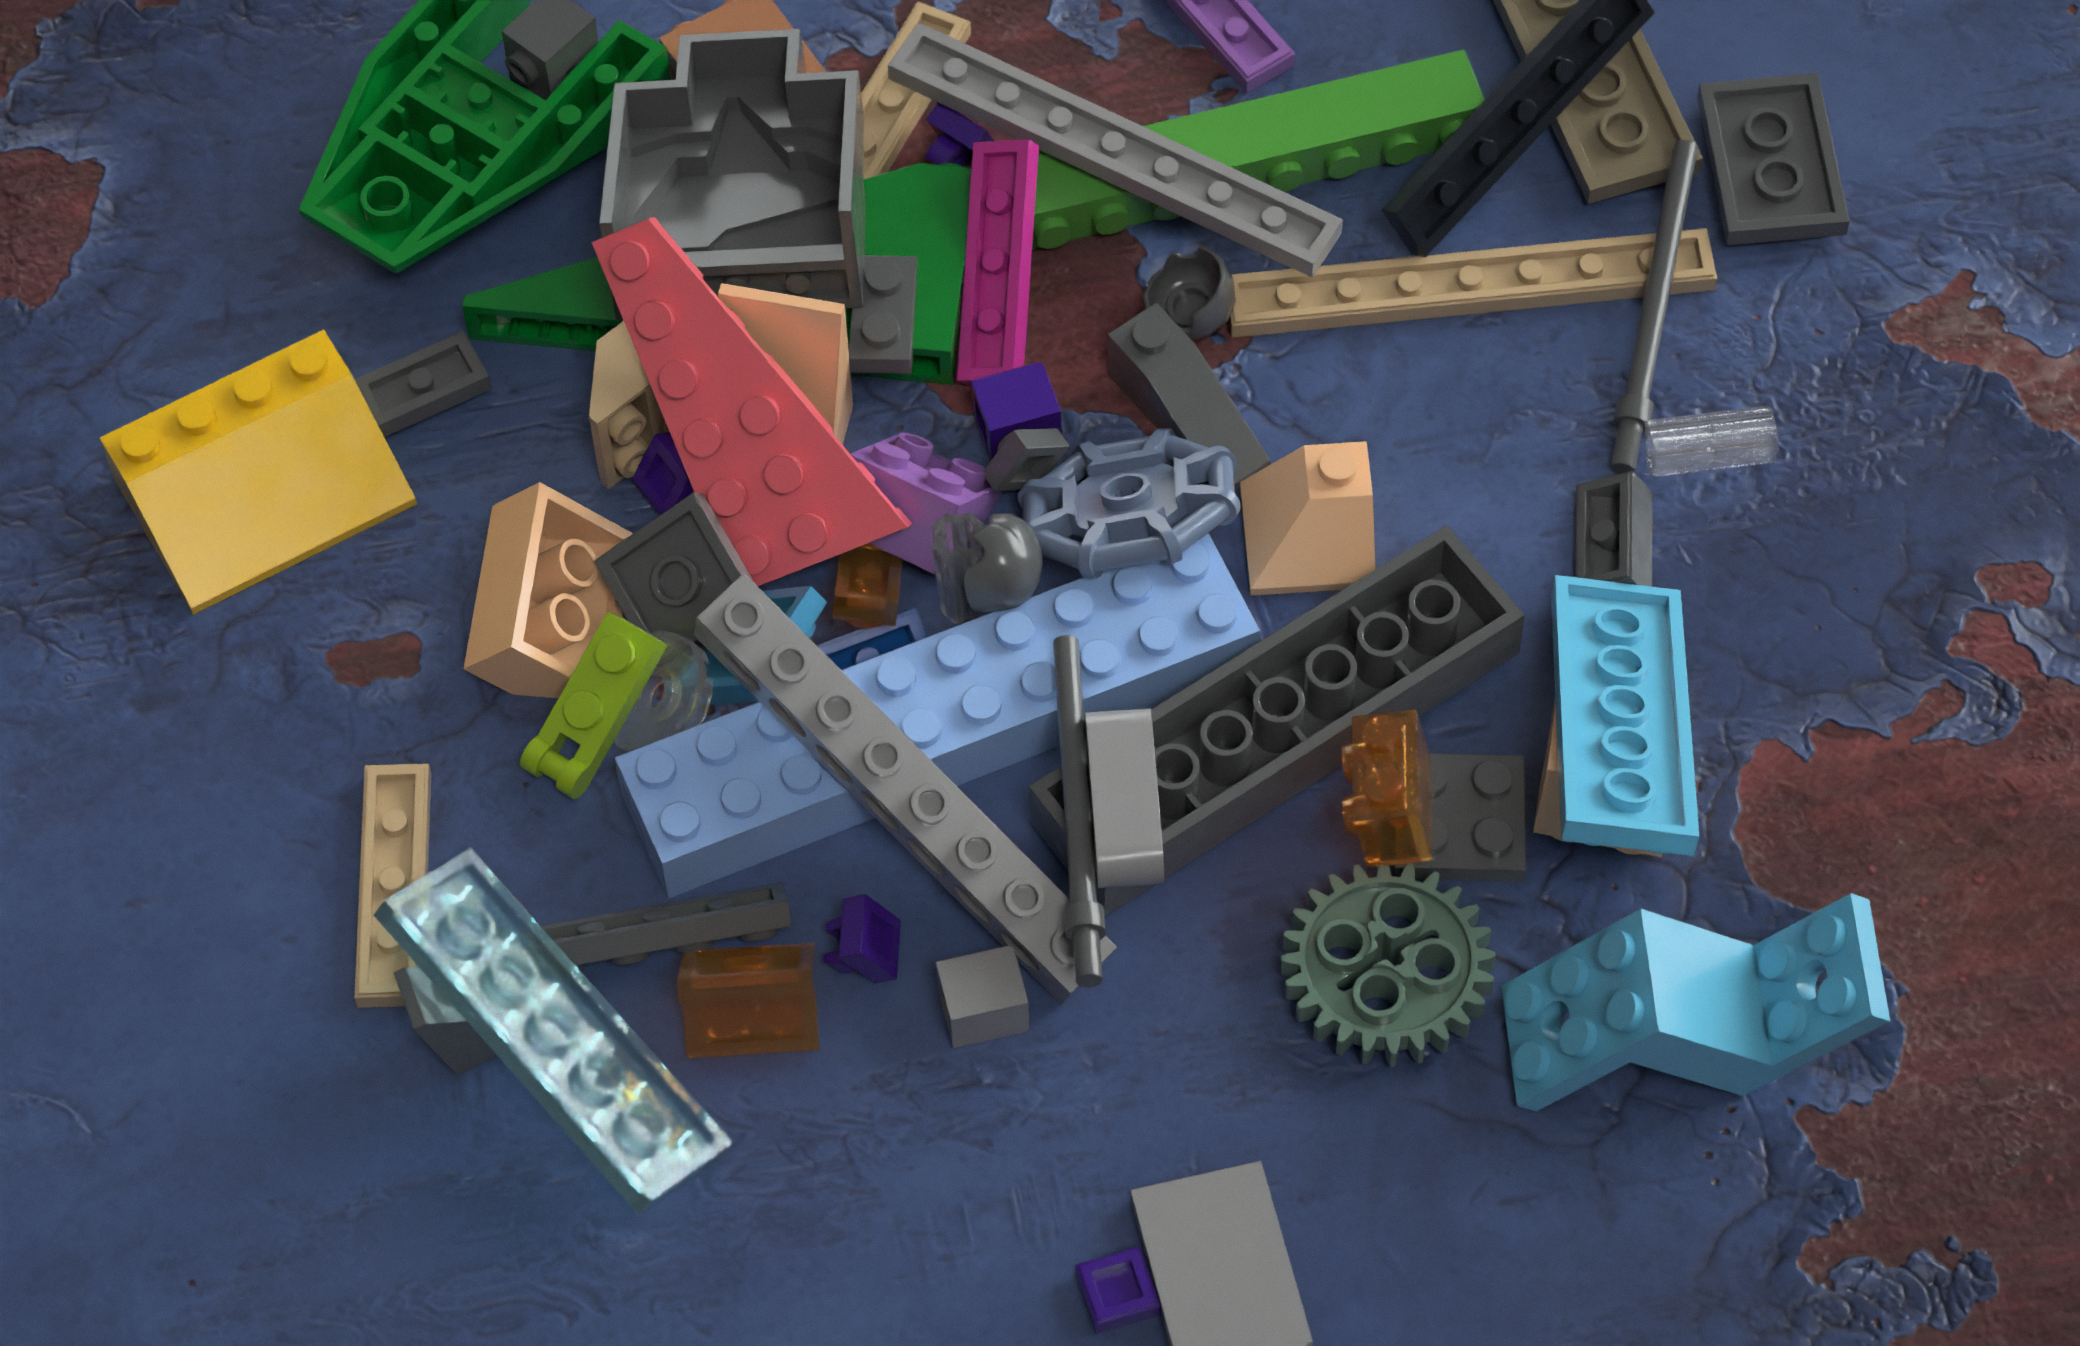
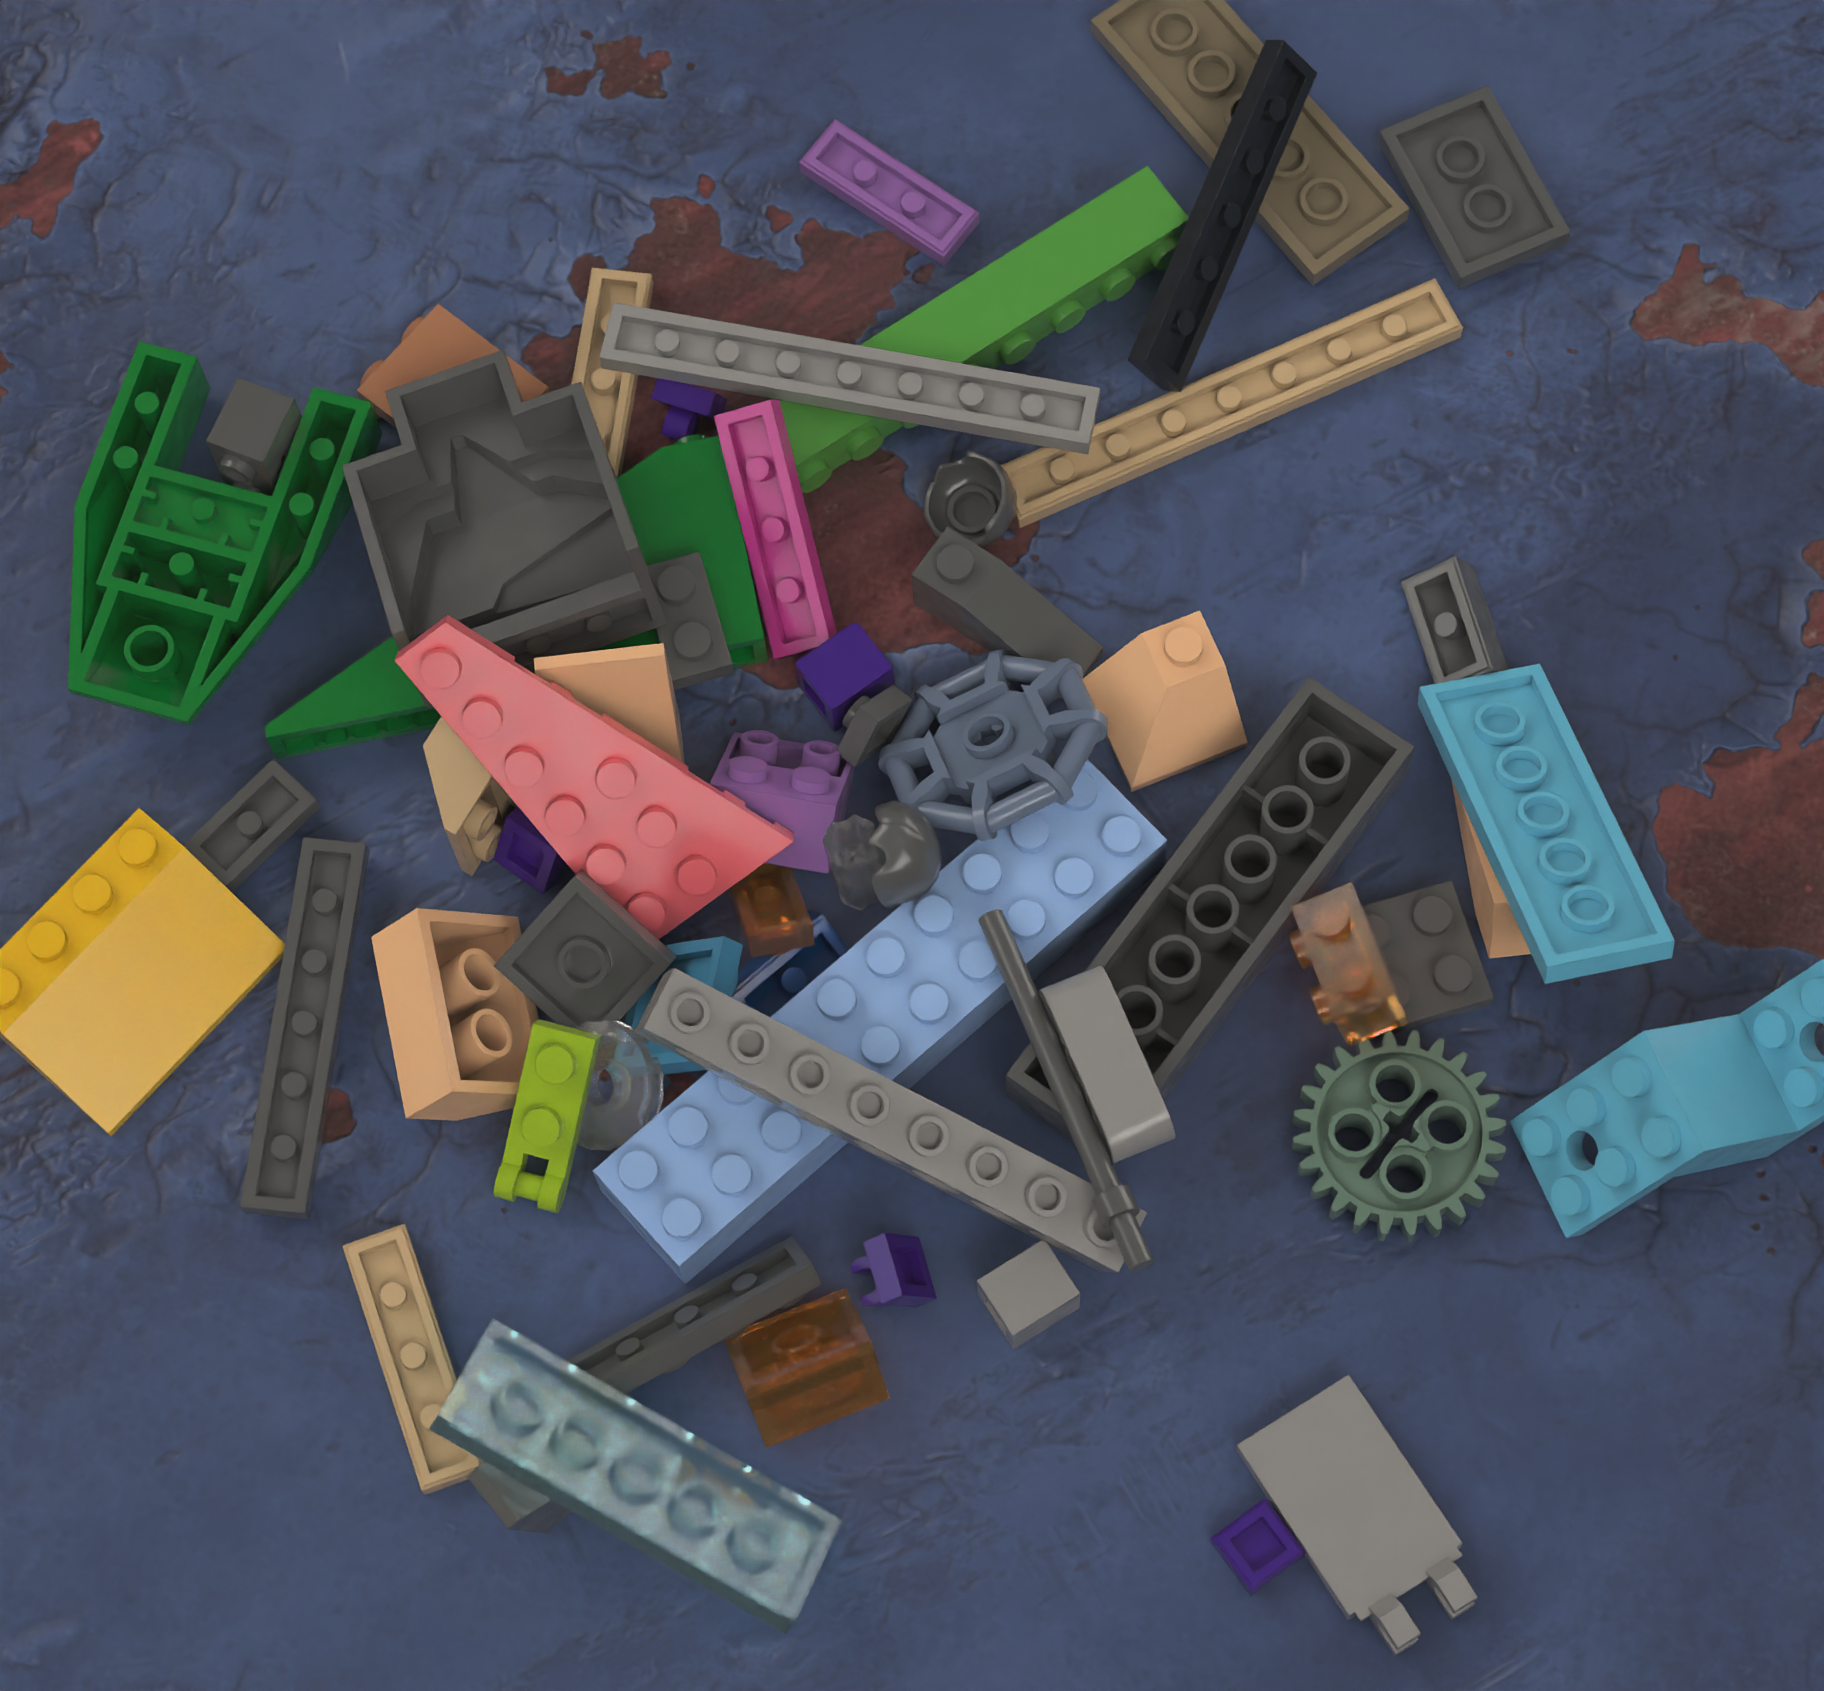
camera: 15 degrees left, 10 degrees up
dark grey bar [1610,140,1698,474] -> none
clear axle [1643,406,1779,476] -> none
none -> dark grey plate [240,837,370,1220]

